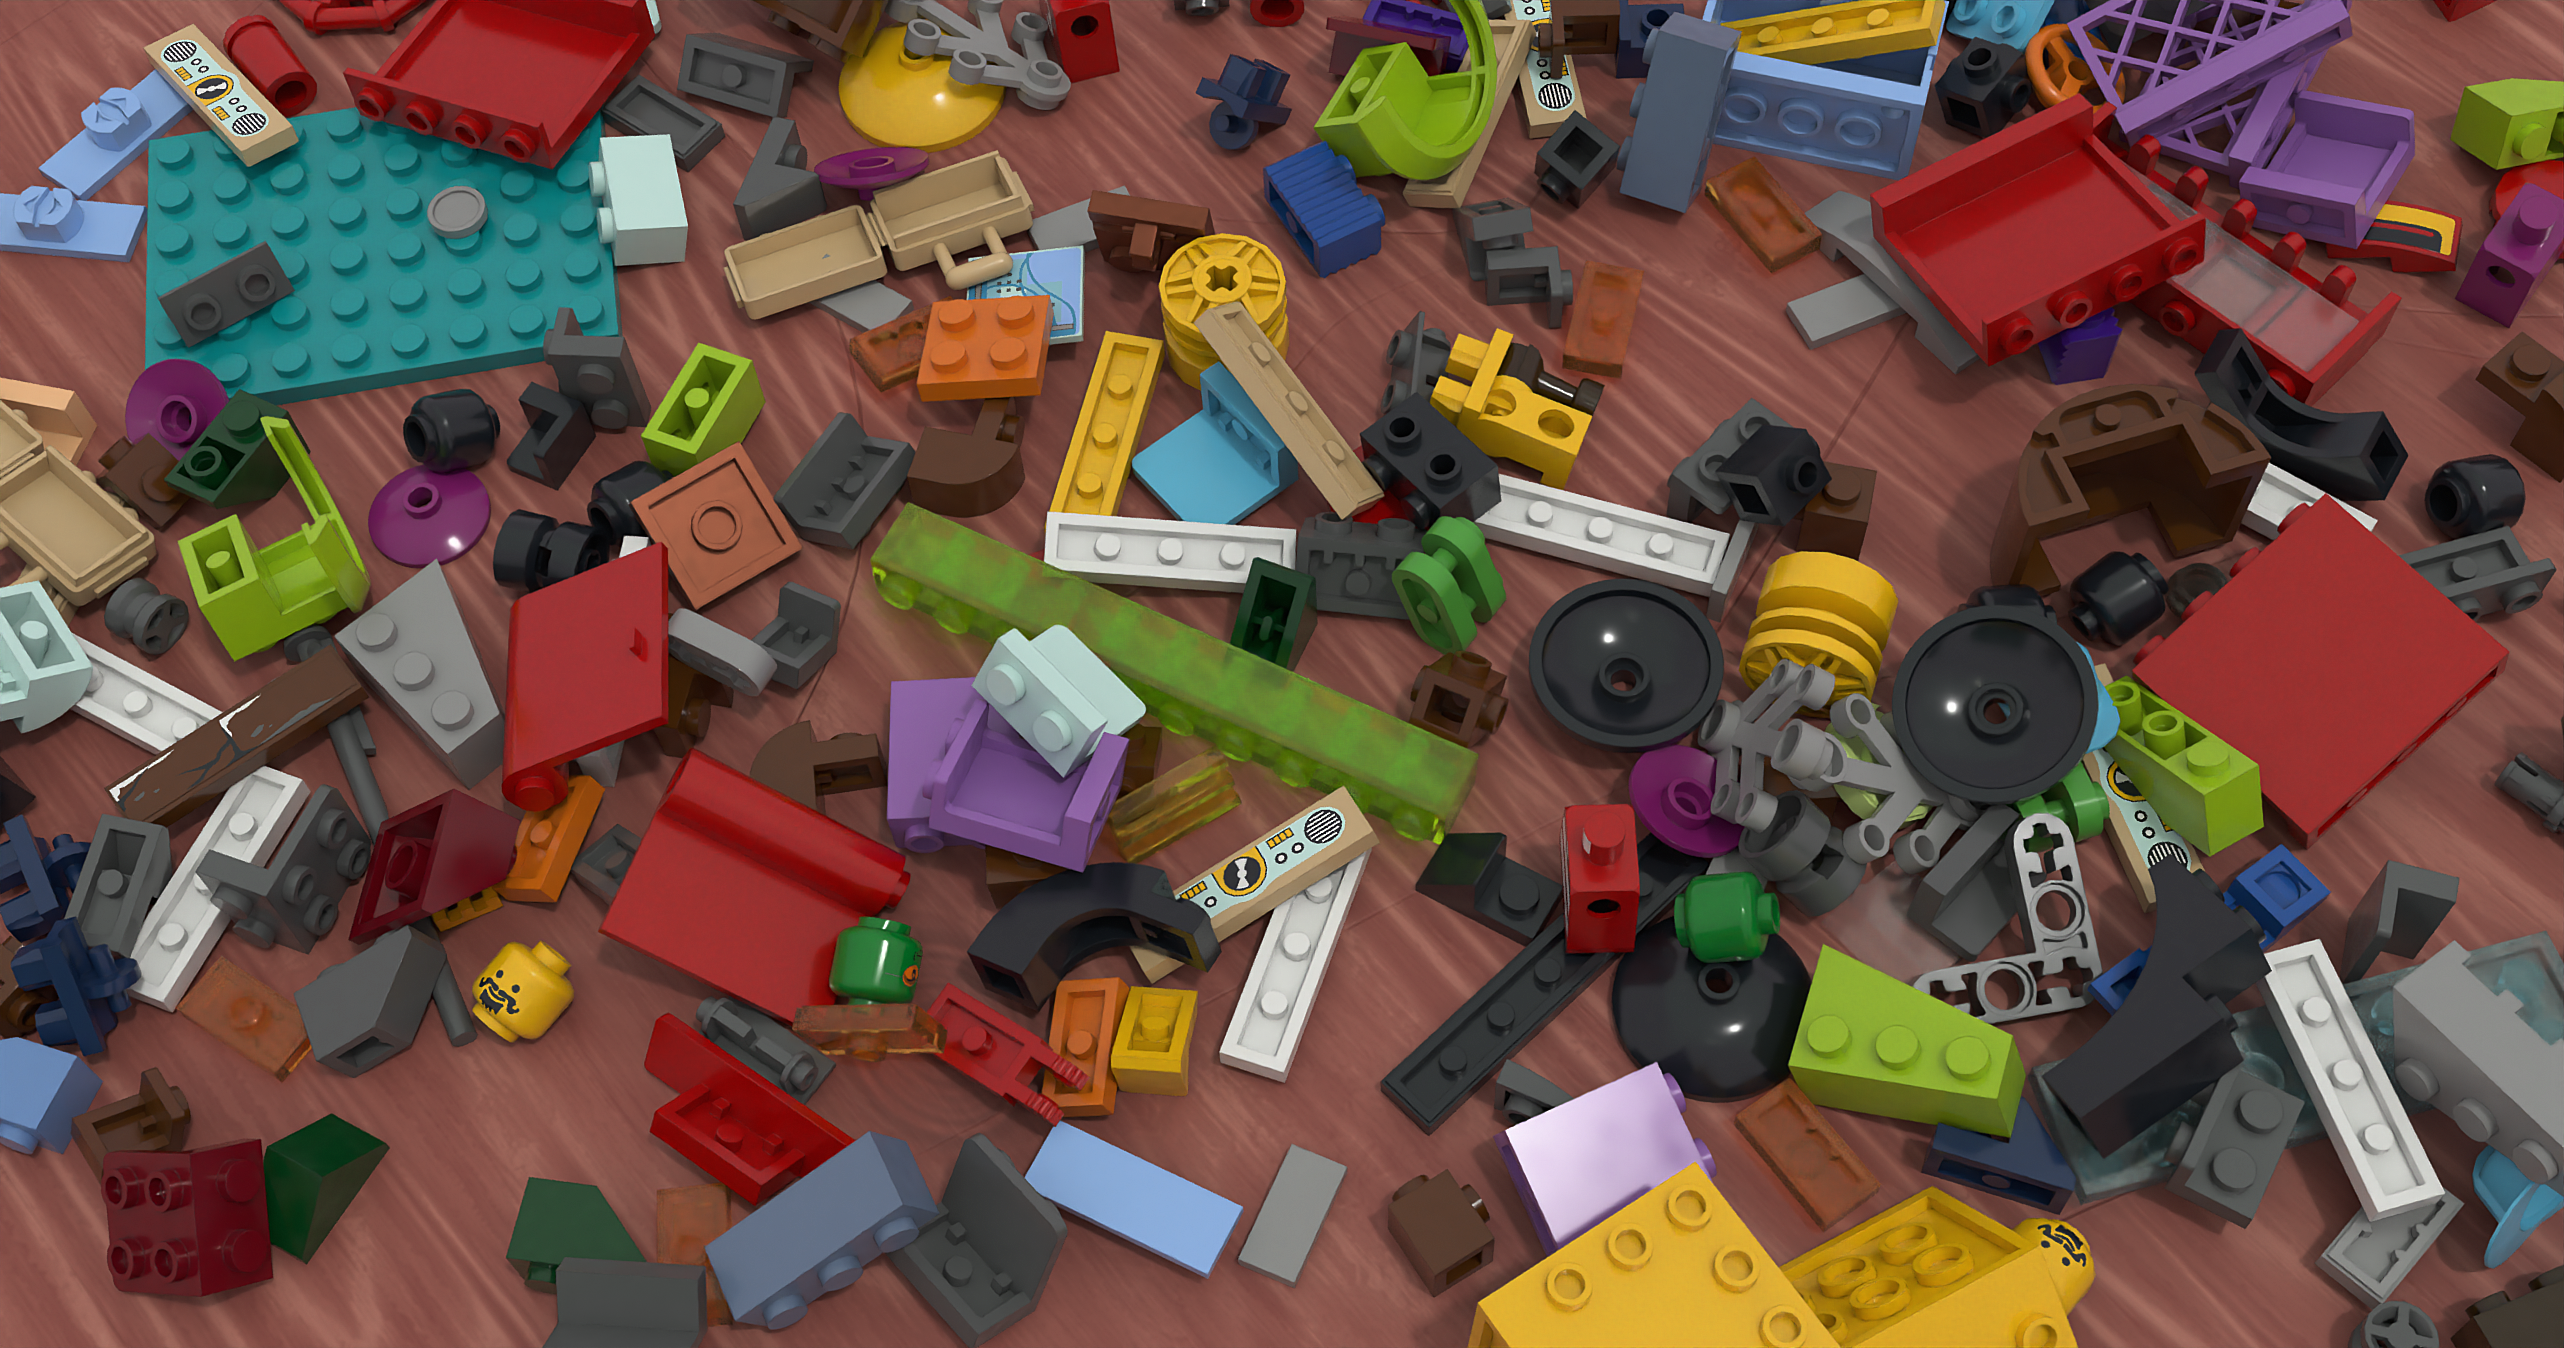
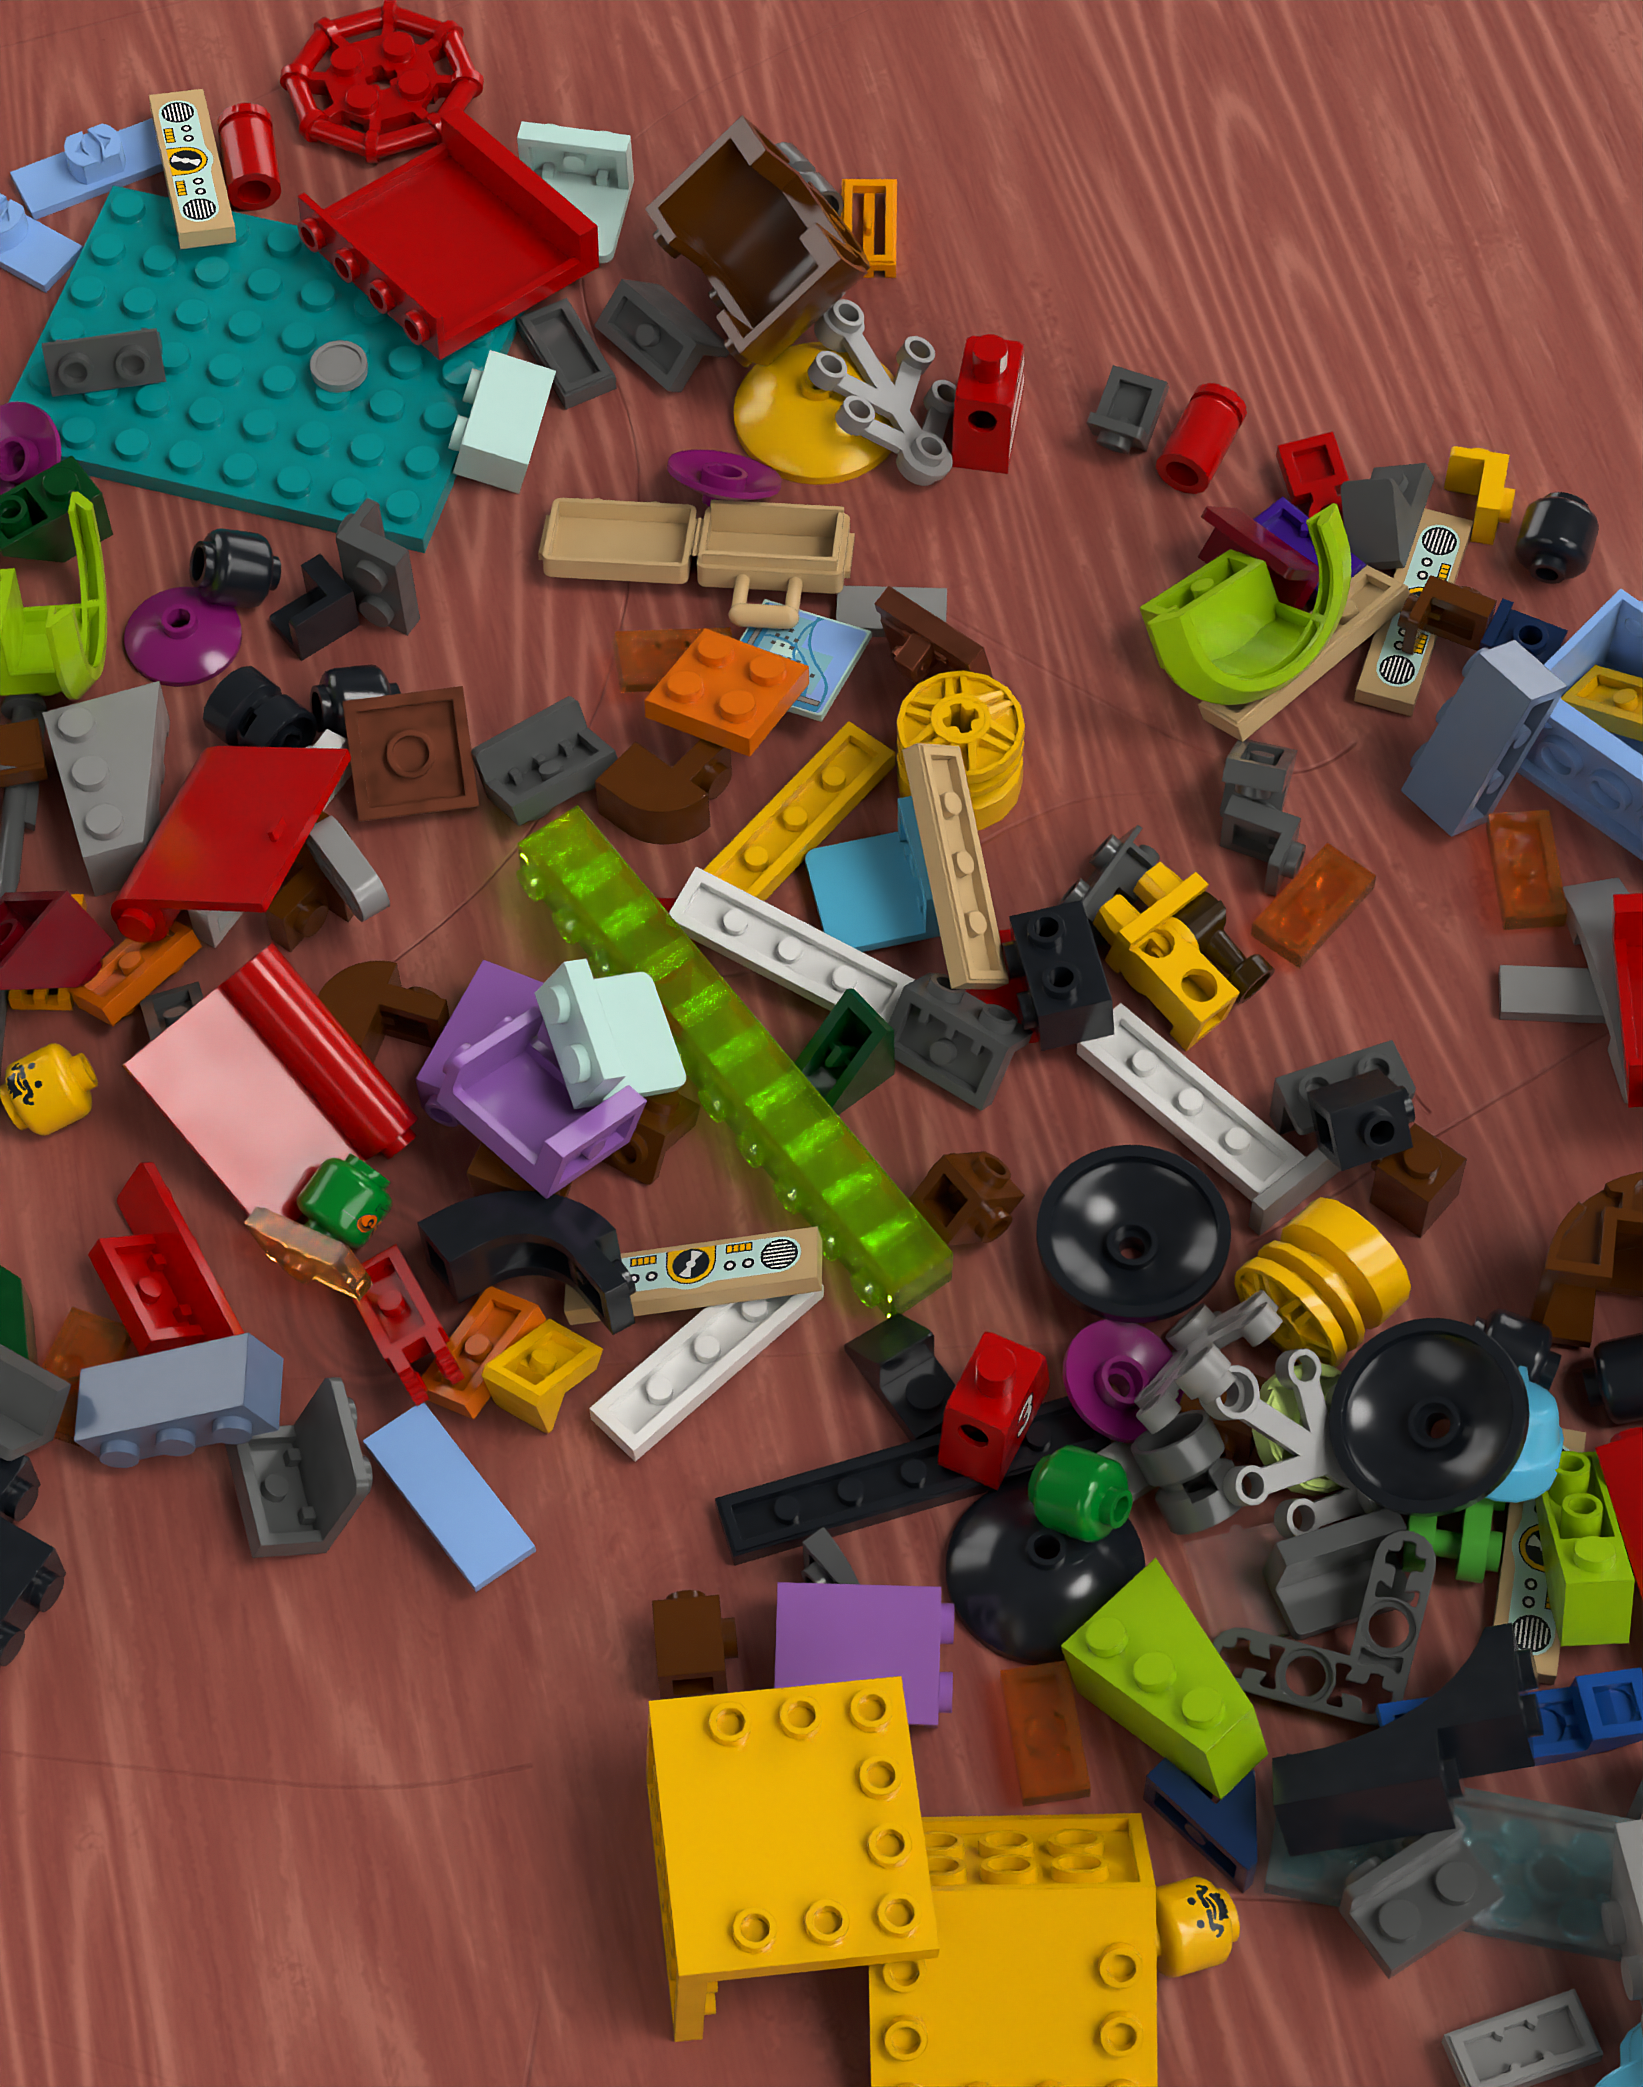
camera: 25 degrees right, 0 degrees up
lime brick [641,343,766,477] -> none
dark grey hinge [696,996,837,1105] -> none
dark grey slope [733,117,827,241] -> none
dark grey bracket [751,582,841,689] -> none
light grey piece [809,254,914,344] -> none
clear yellow tile [1107,745,1242,864] -> none
dark blue hips [1196,54,1292,150] -> none
light grey piece [1238,1144,1348,1288] -> none
blue brick [1263,141,1385,278] -> none
bright green brick [1392,516,1506,655] -> none
black brick [1534,110,1620,209] -> none
white plate [2256,939,2445,1222] -> none

